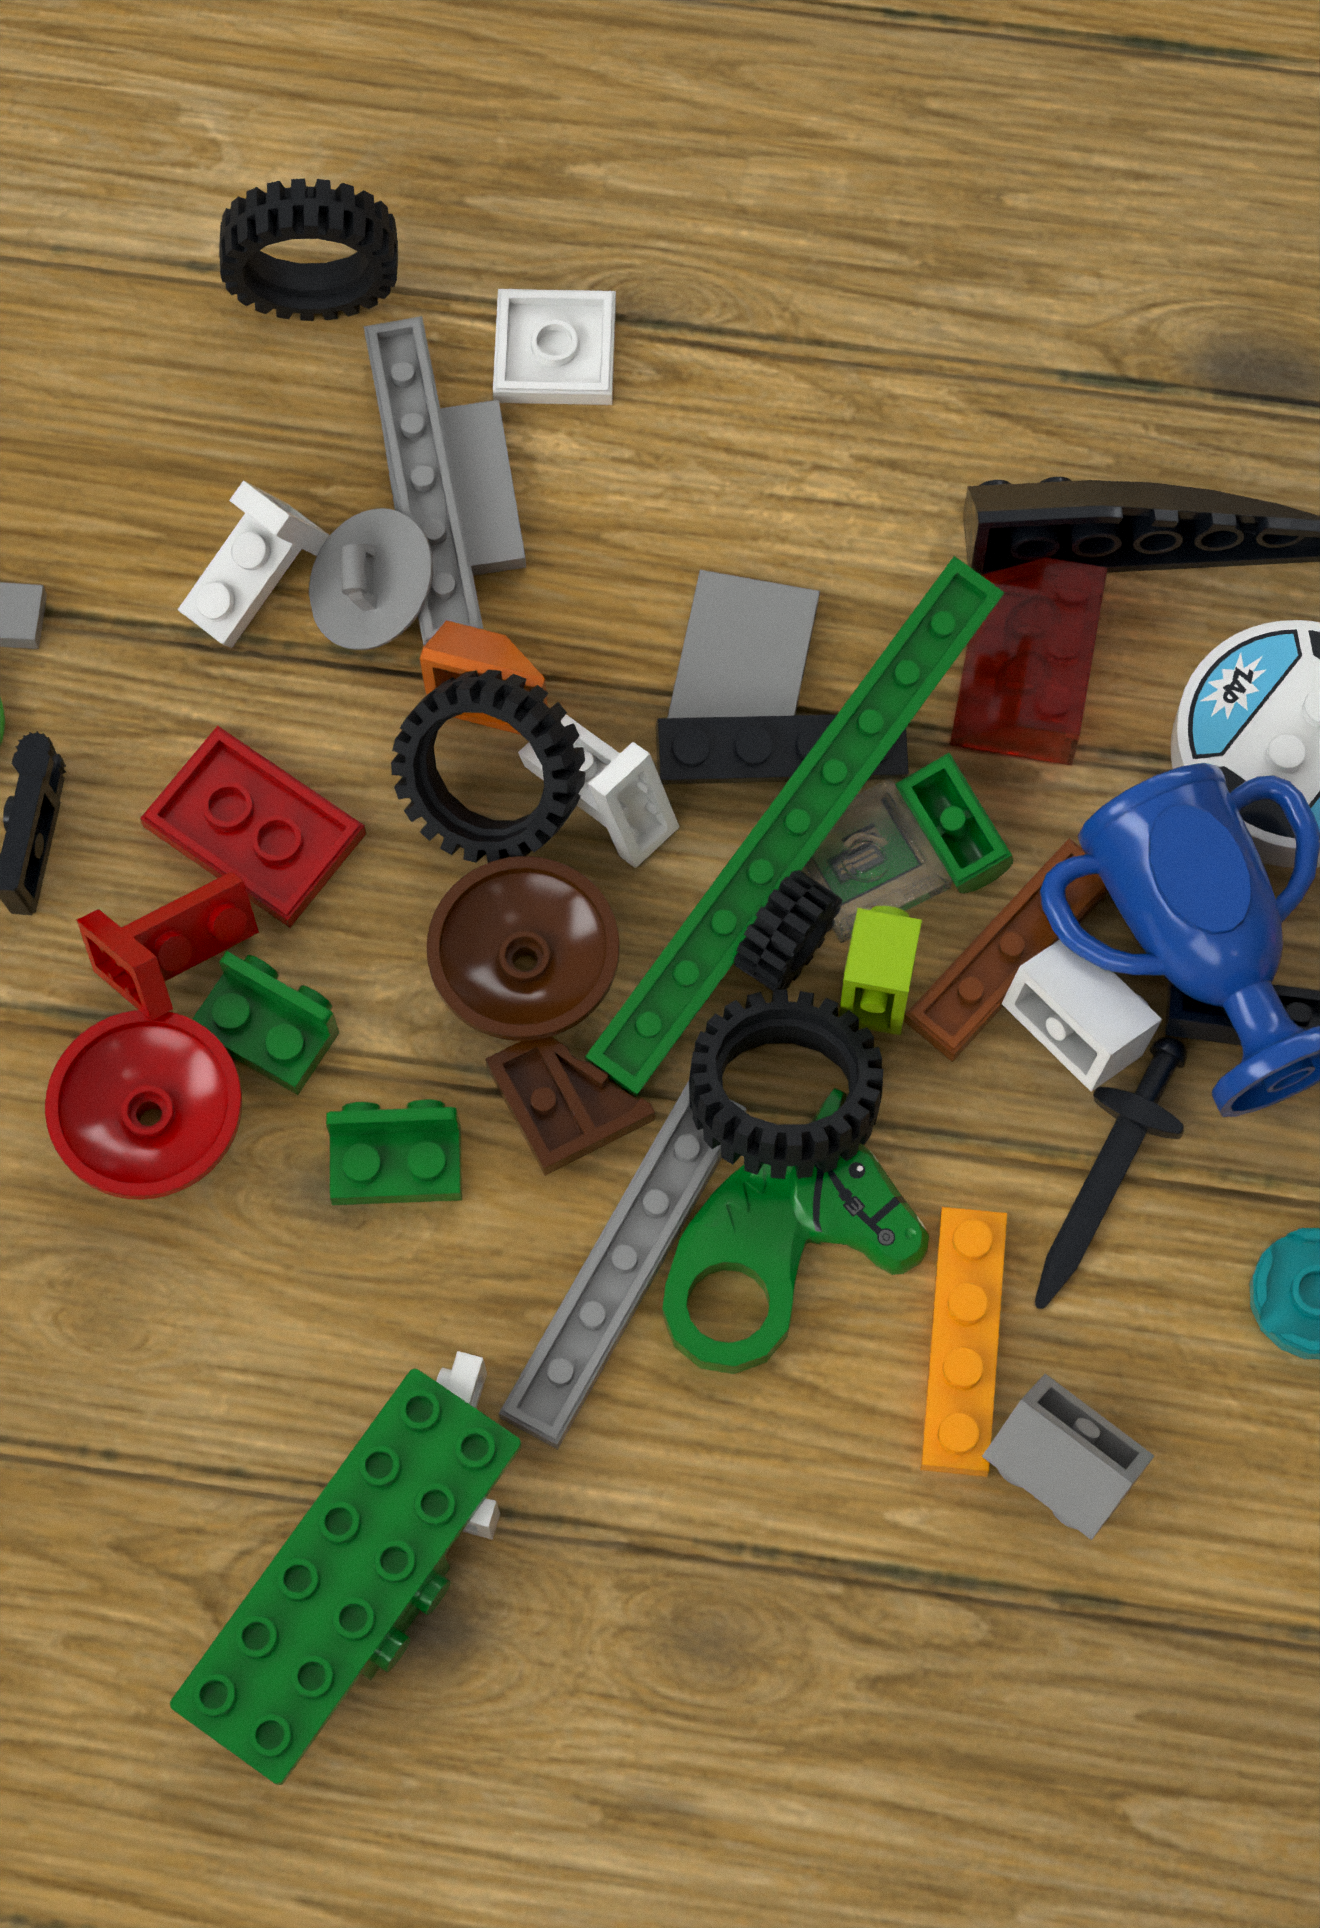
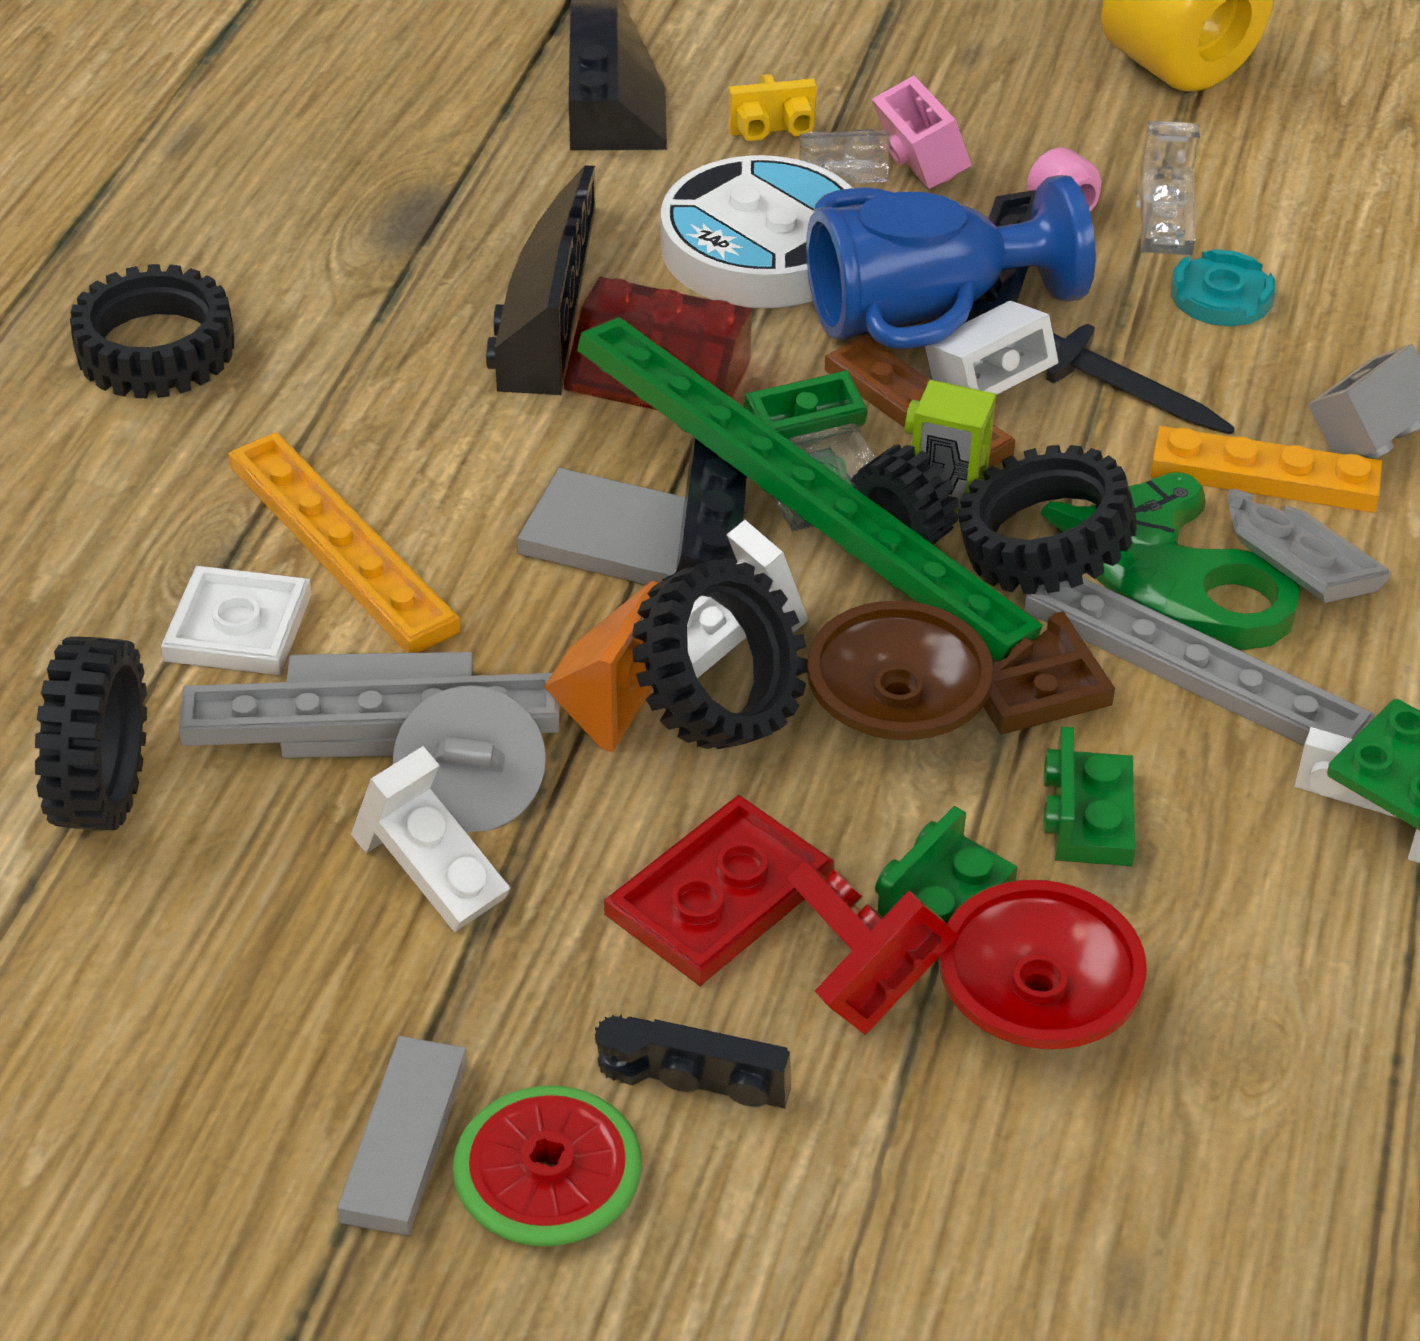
camera: 85 degrees left, 25 degrees down
none -> black tyre [70,264,235,399]
none -> light orange tile [228,432,461,653]
none -> light grey tile [1226,488,1392,603]

